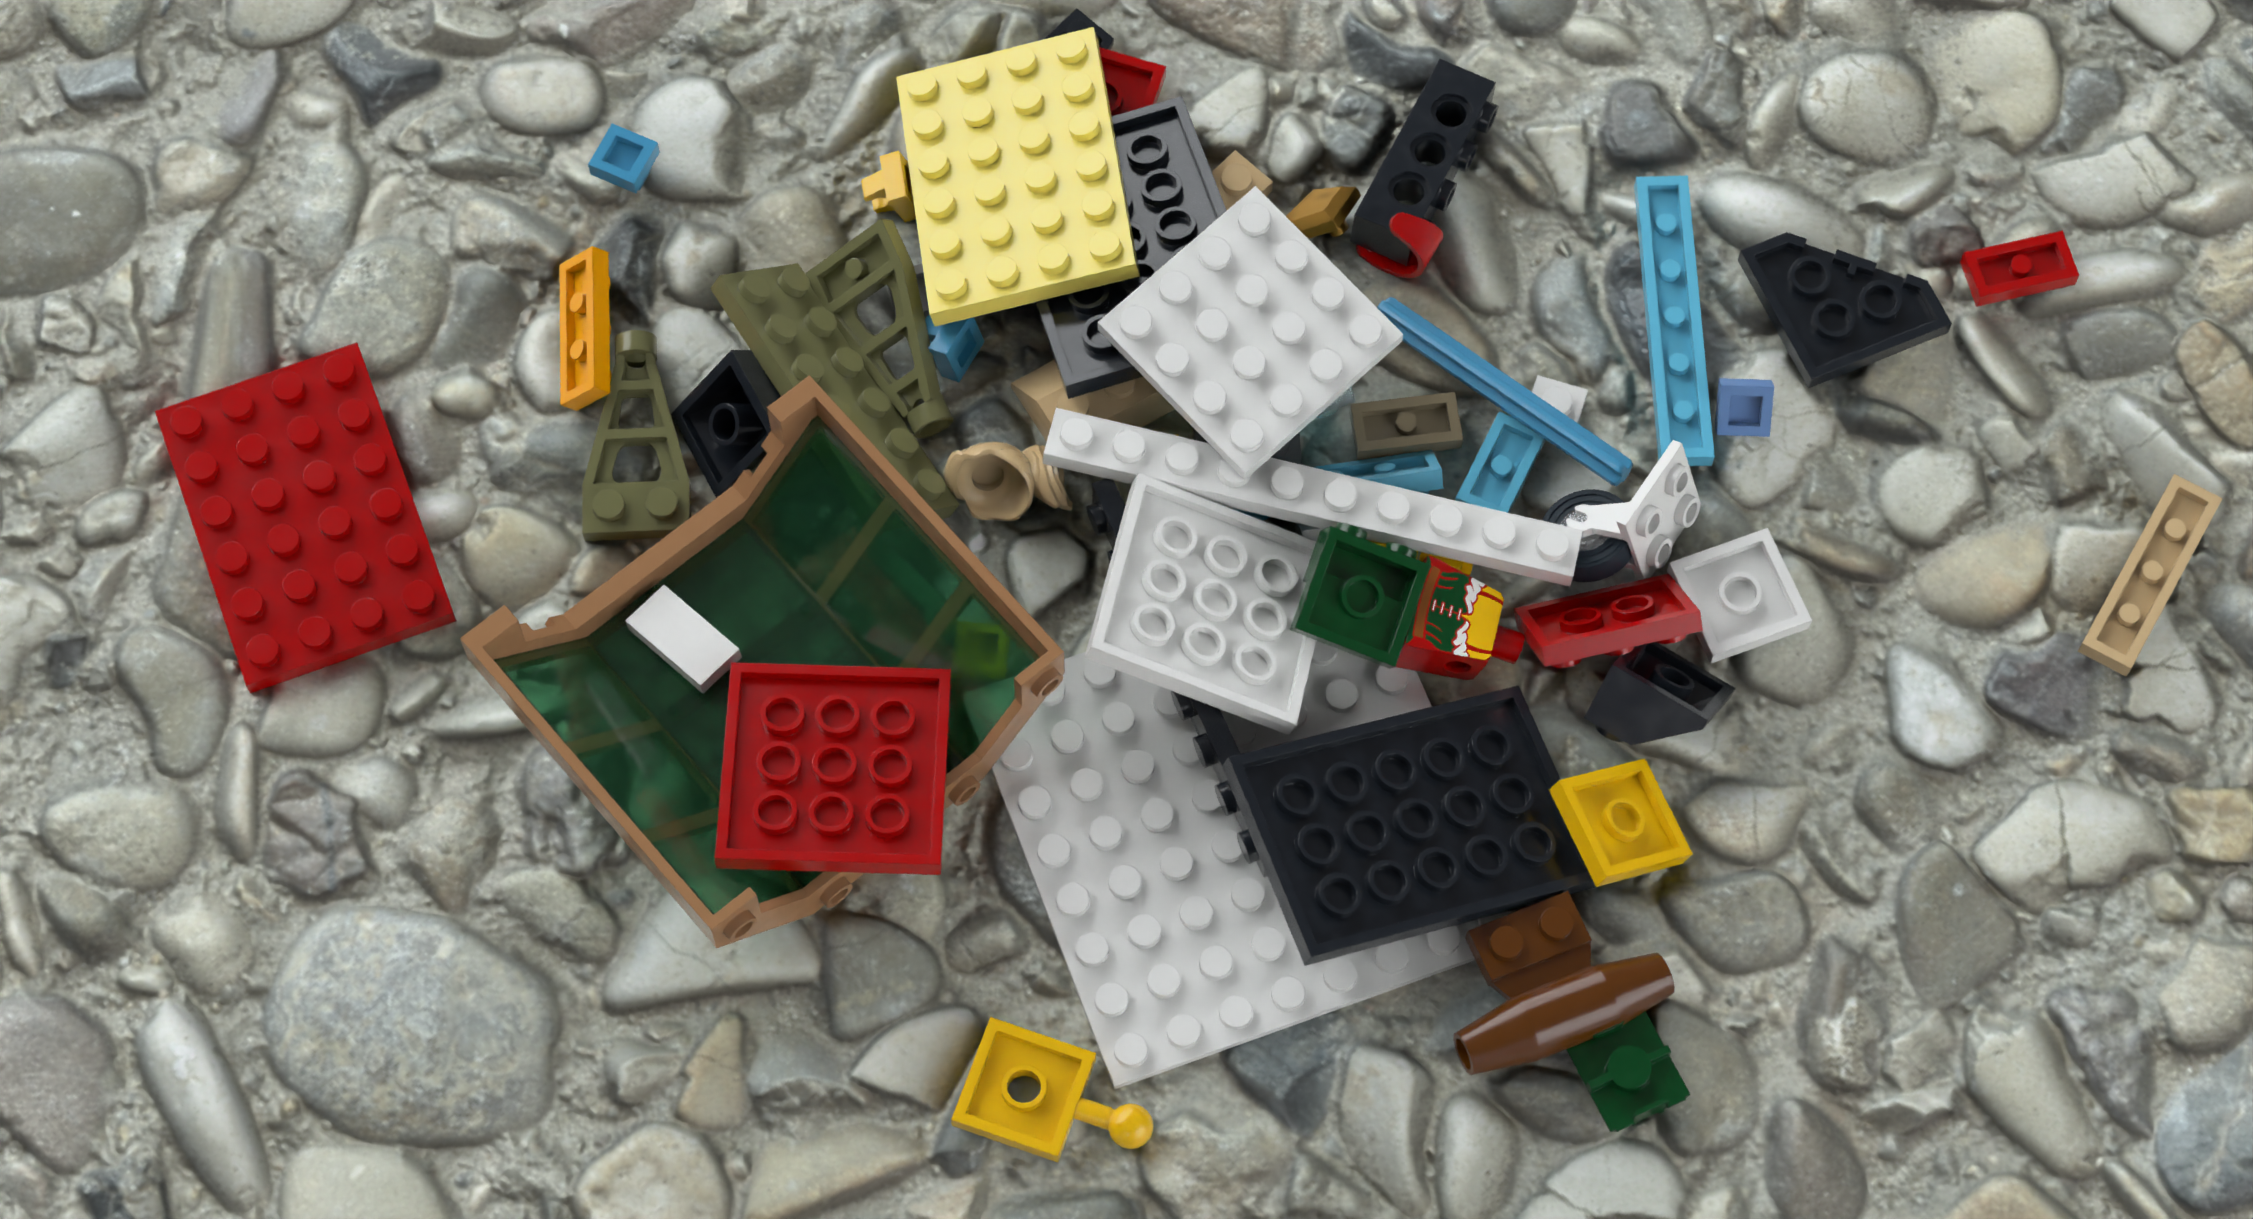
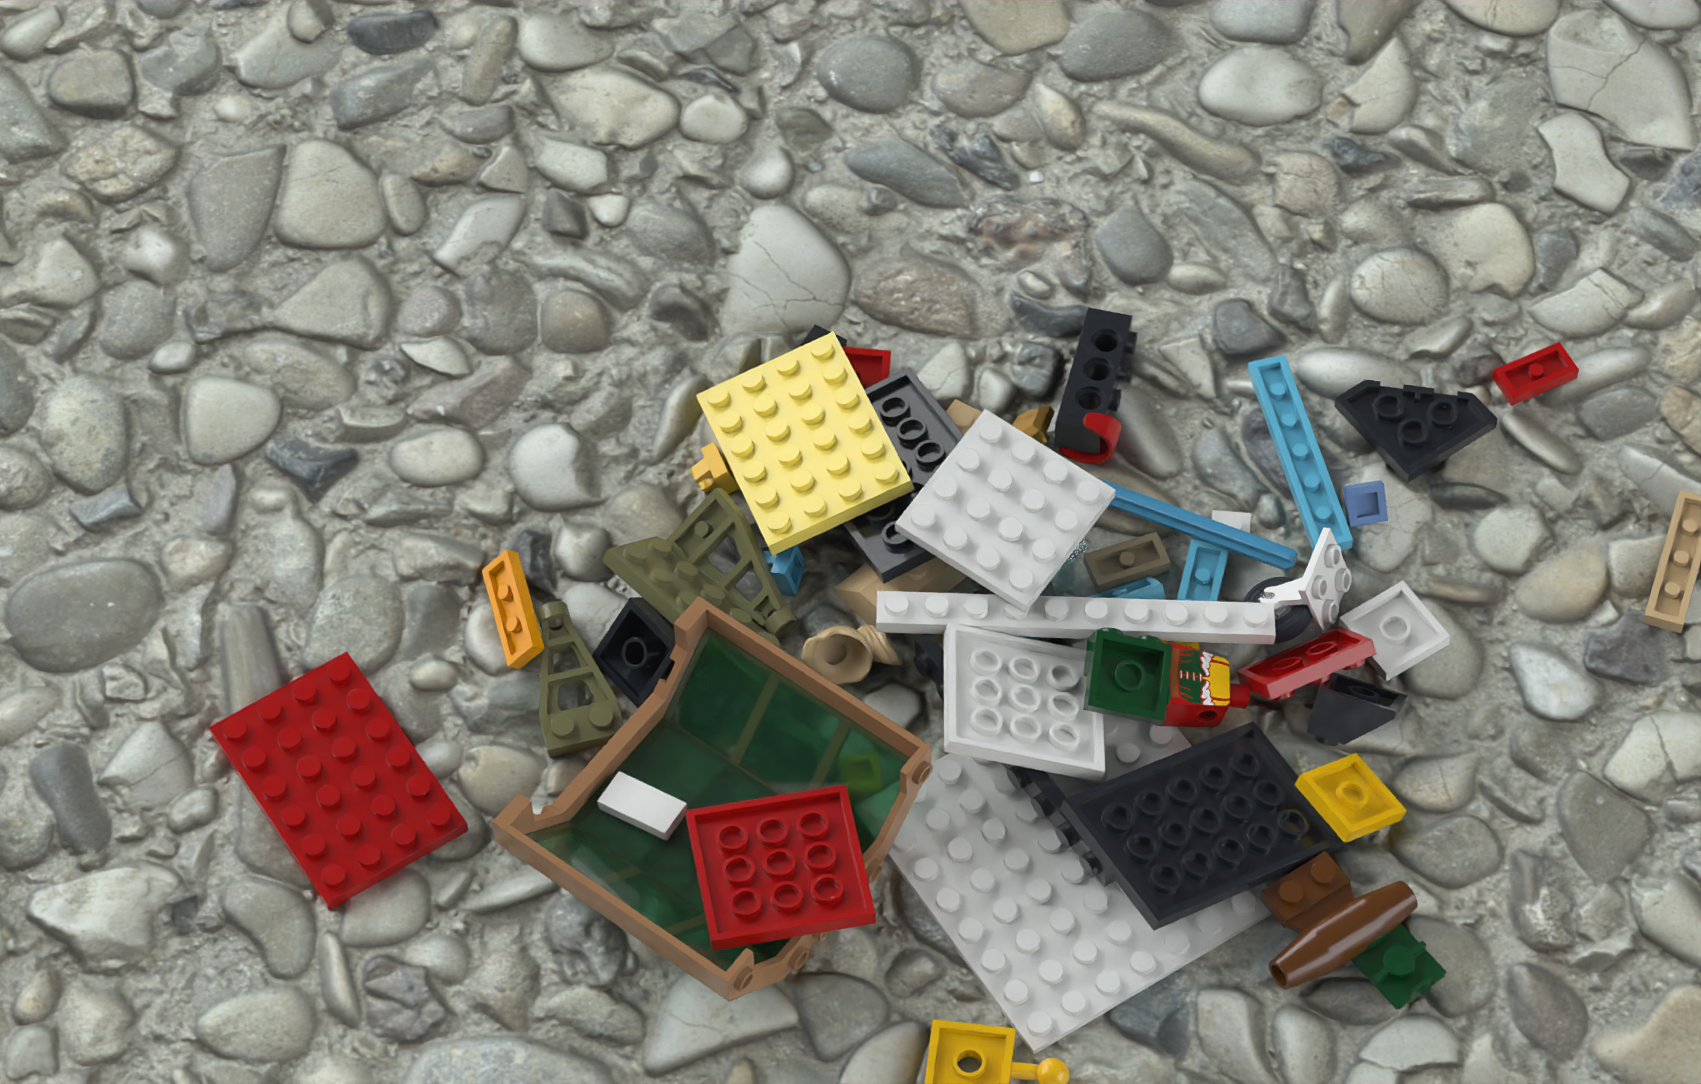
camera: 10 degrees left, 10 degrees down
dark azure tile [588,123,660,193] -> none

